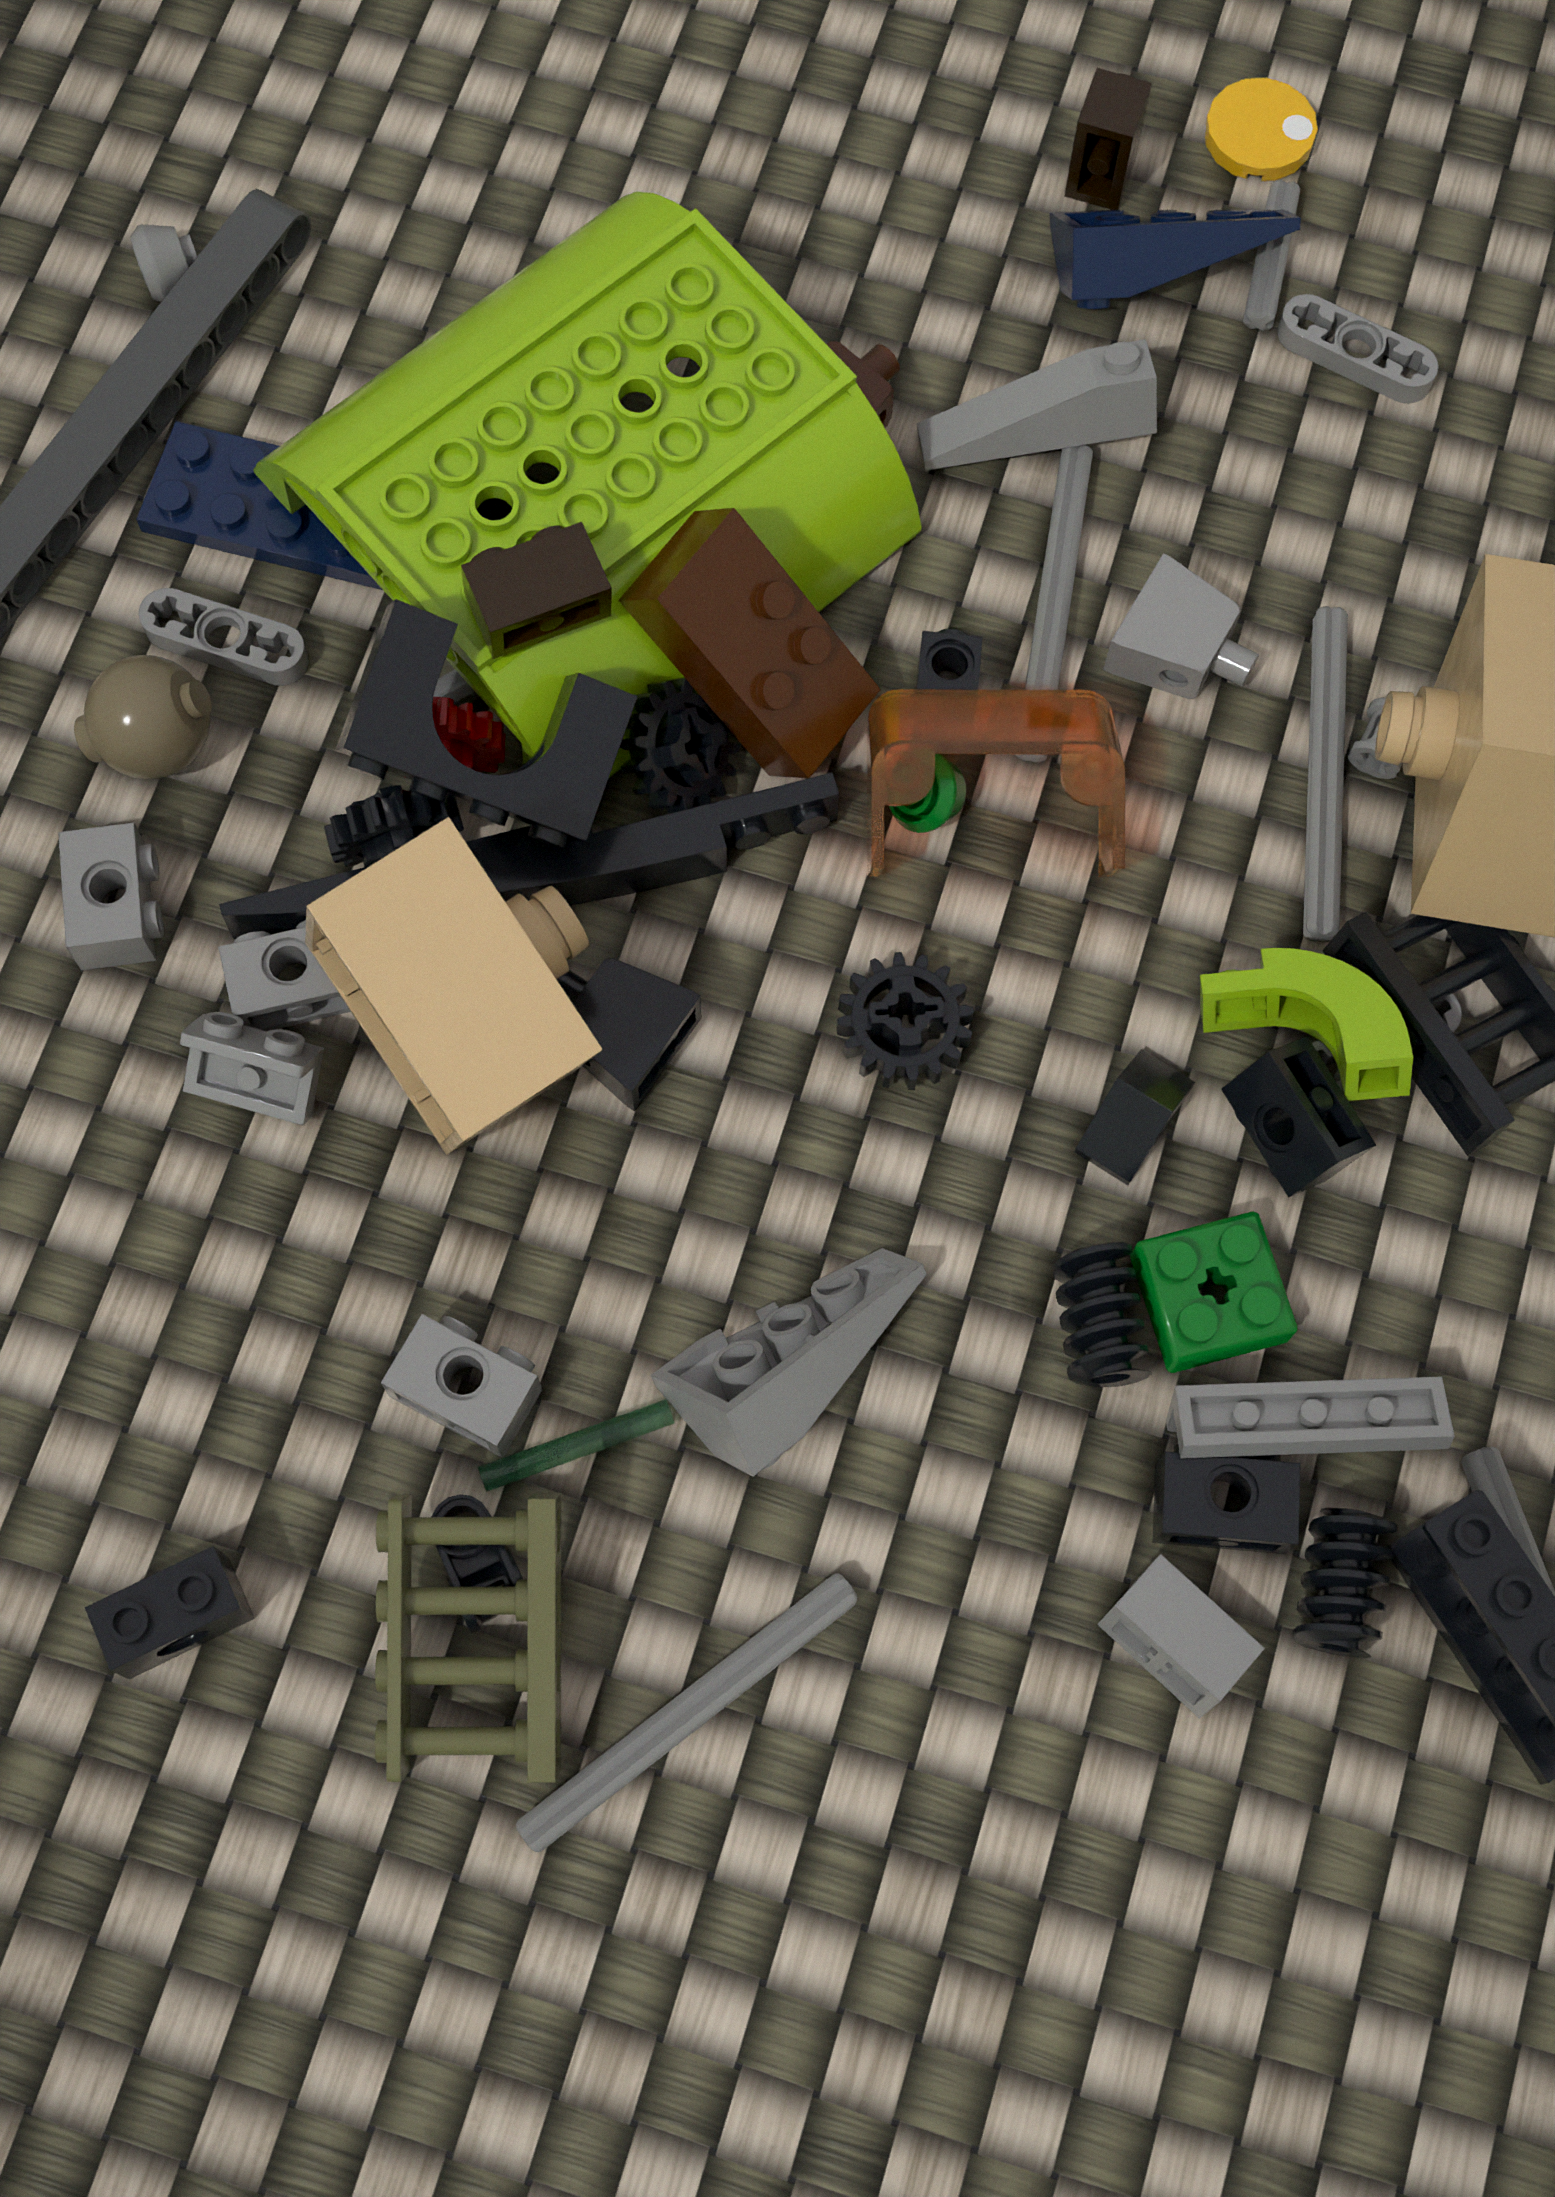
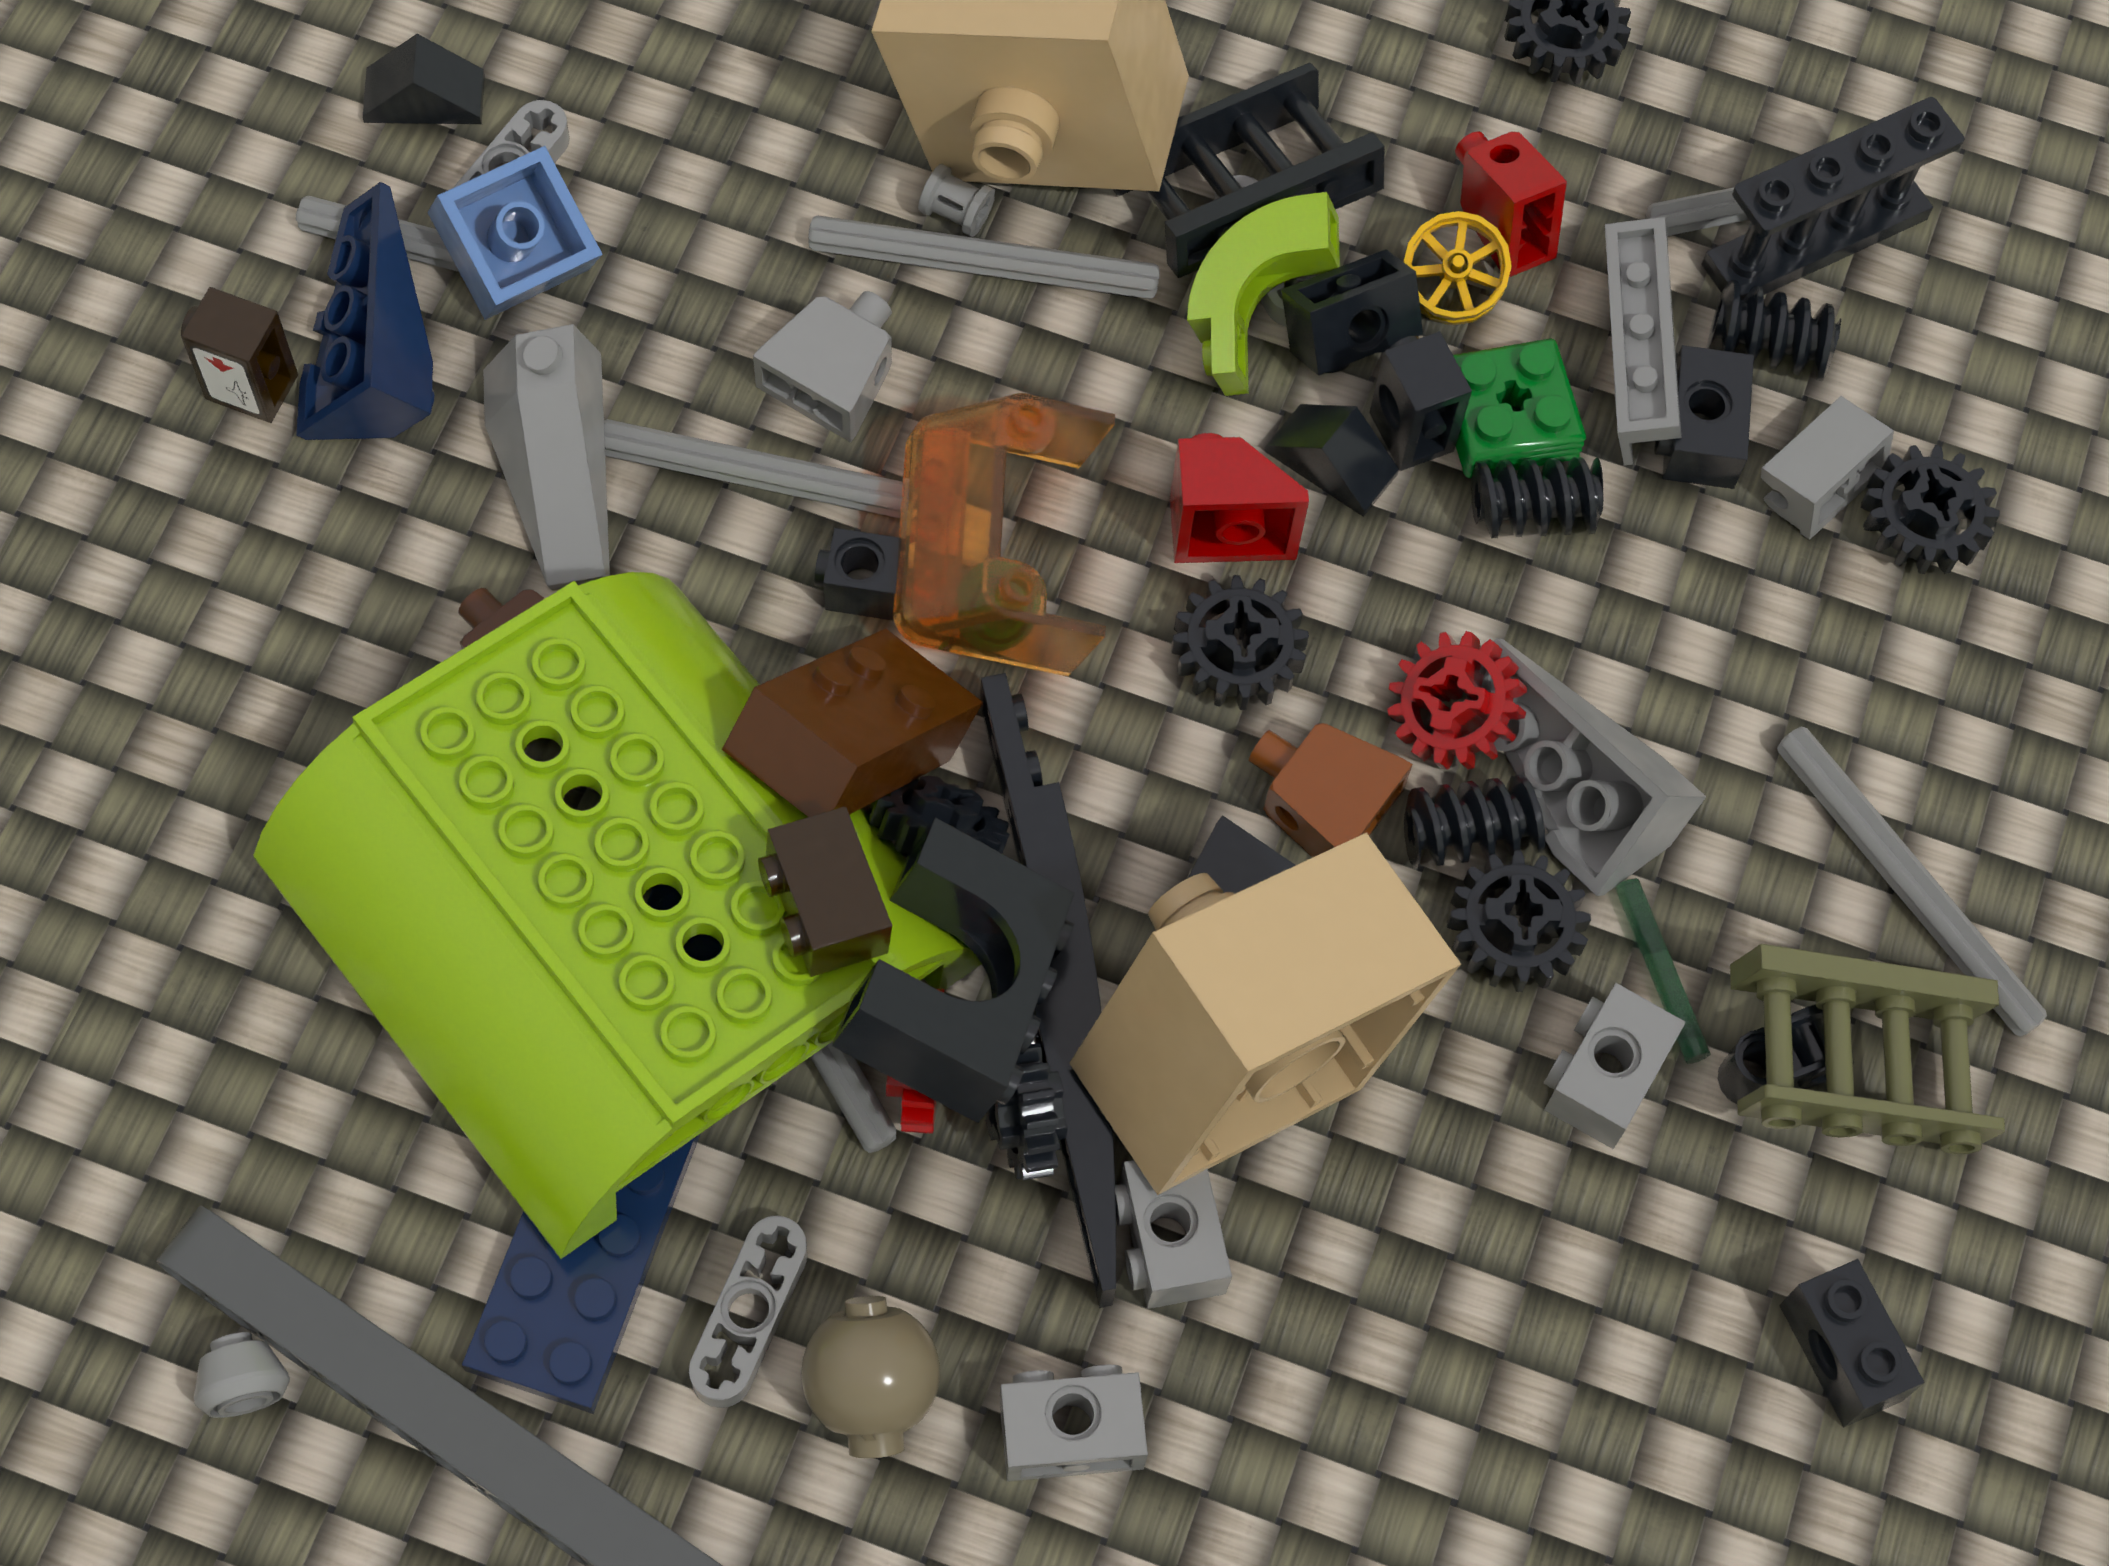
camera: 90 degrees left, 5 degrees down
light grey bracket [180,1012,324,1125] -> none
yellow tile [1205,78,1318,181] -> none
none -> black slope [363,34,485,124]
none -> medium blue brick [427,146,602,320]
none -> red slope [1170,433,1309,563]
none -> dark orange torso [1248,723,1413,857]
none -> black brick [1369,331,1472,471]
none -> red gear [1387,631,1527,770]
none -> yellow wheel [1404,211,1512,326]
none -> black piece [1404,775,1545,869]
none -> black gear [1447,850,1591,992]
none -> red torso [1455,131,1567,277]
none -> black gear [1861,445,2000,574]

